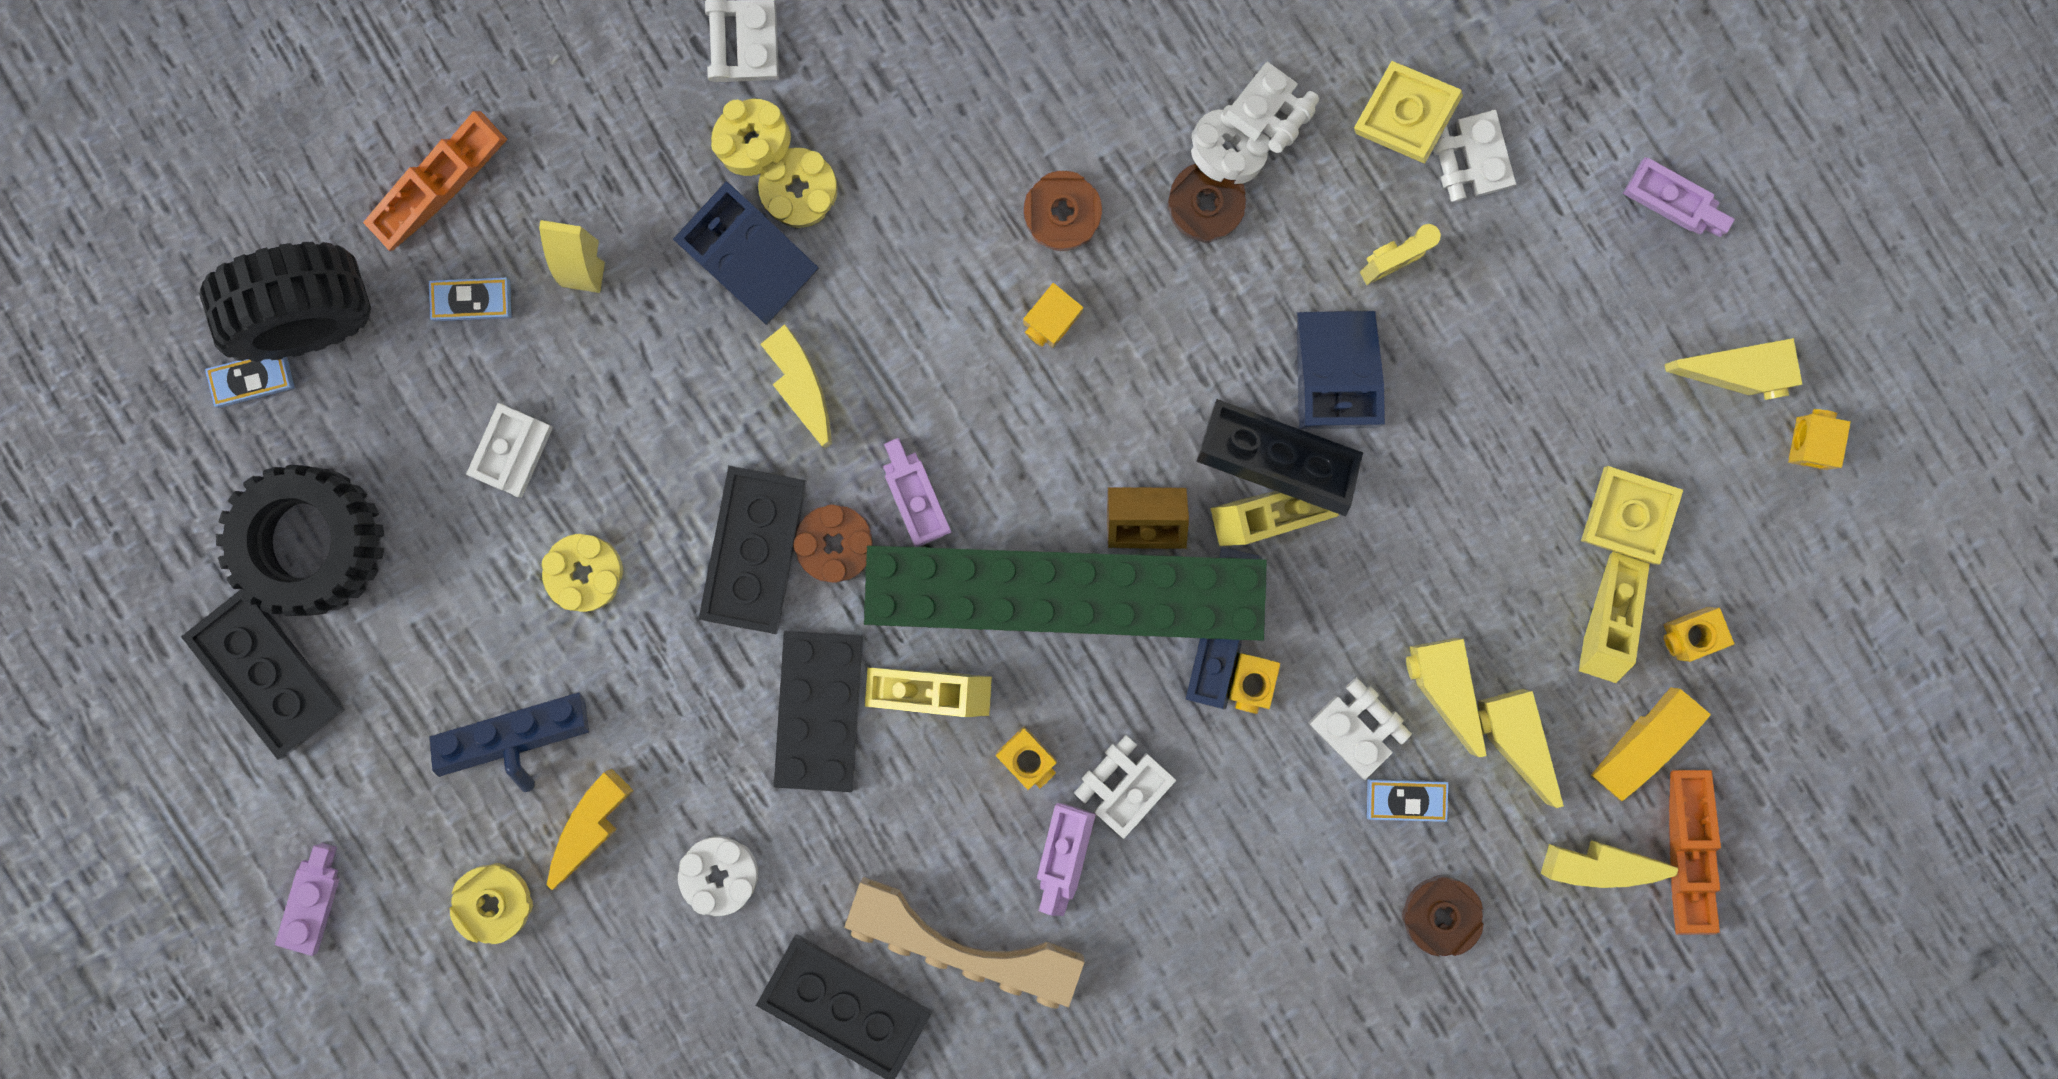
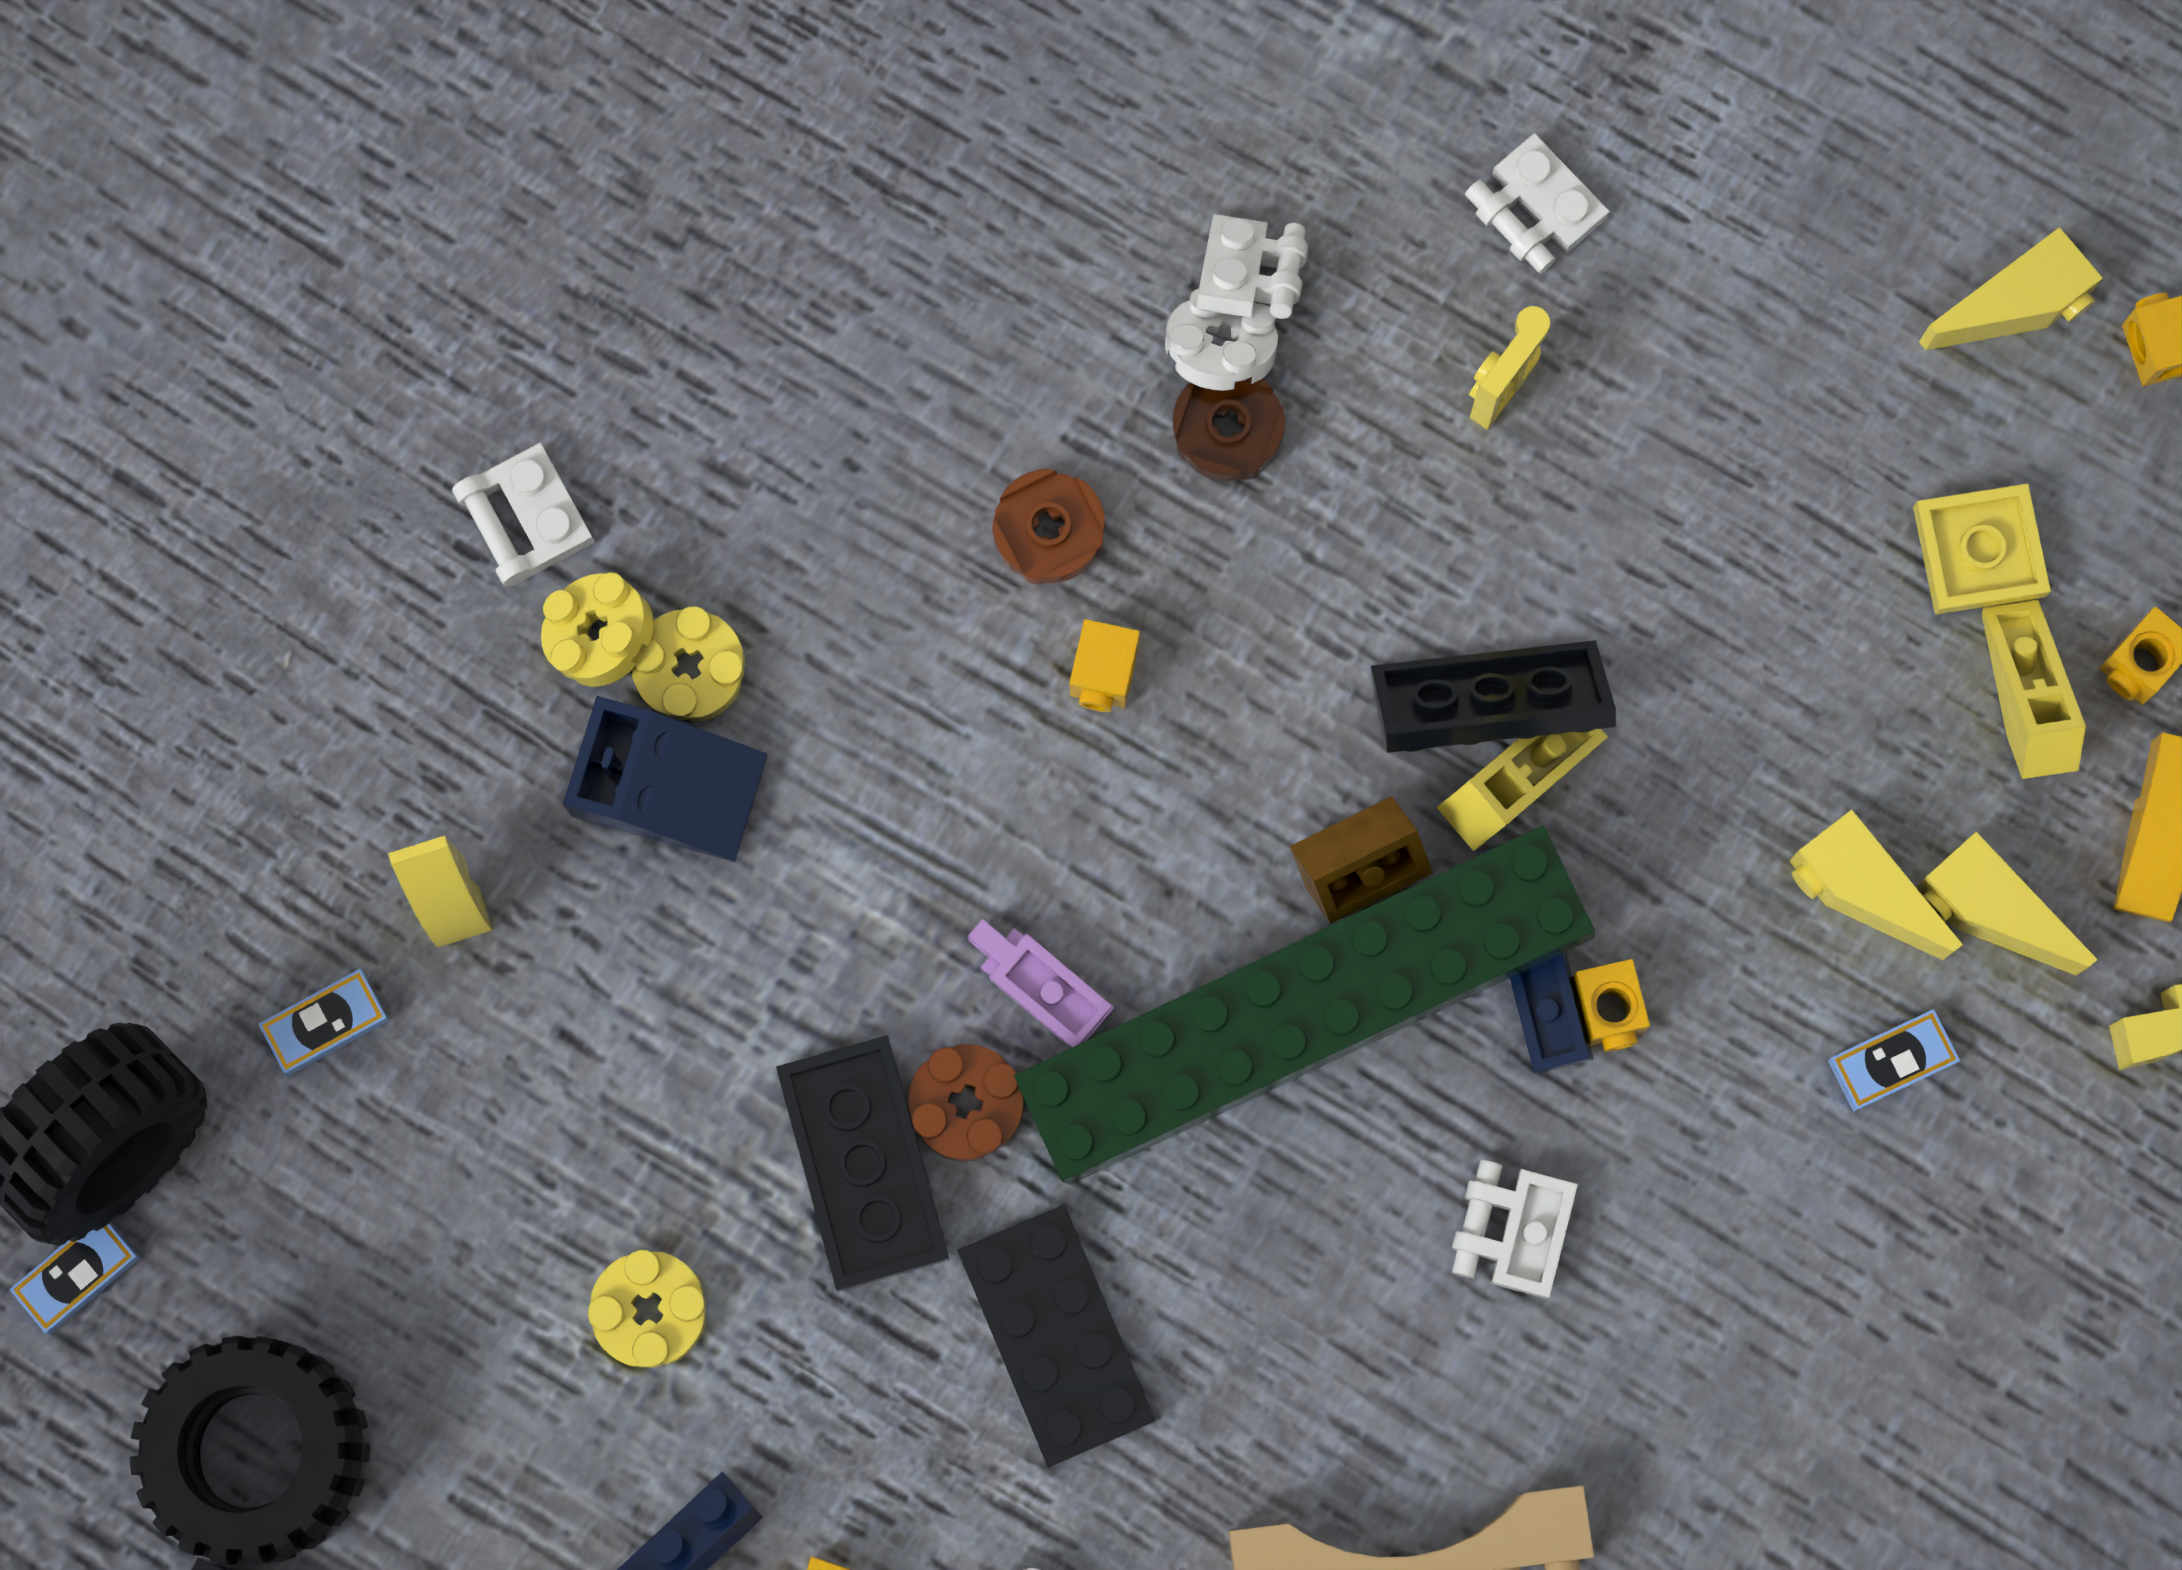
camera: 25 degrees left, 10 degrees down
orange slope [363,111,508,251] -> none
white plate [466,403,553,498] -> none
light yellow slope [760,324,832,449] -> none
light yellow slope [865,667,992,717] -> none
yellow brick [995,726,1057,790] -> none
lavender hinge [1037,803,1096,916] -> none
dark blue slope [1297,311,1385,429] -> none
white plate [1308,677,1412,780] -> none
light yellow plate [1354,61,1463,164] -> none
reddish brown plate [1402,875,1484,956] -> none
lavender hinge [1622,157,1735,237] -> none

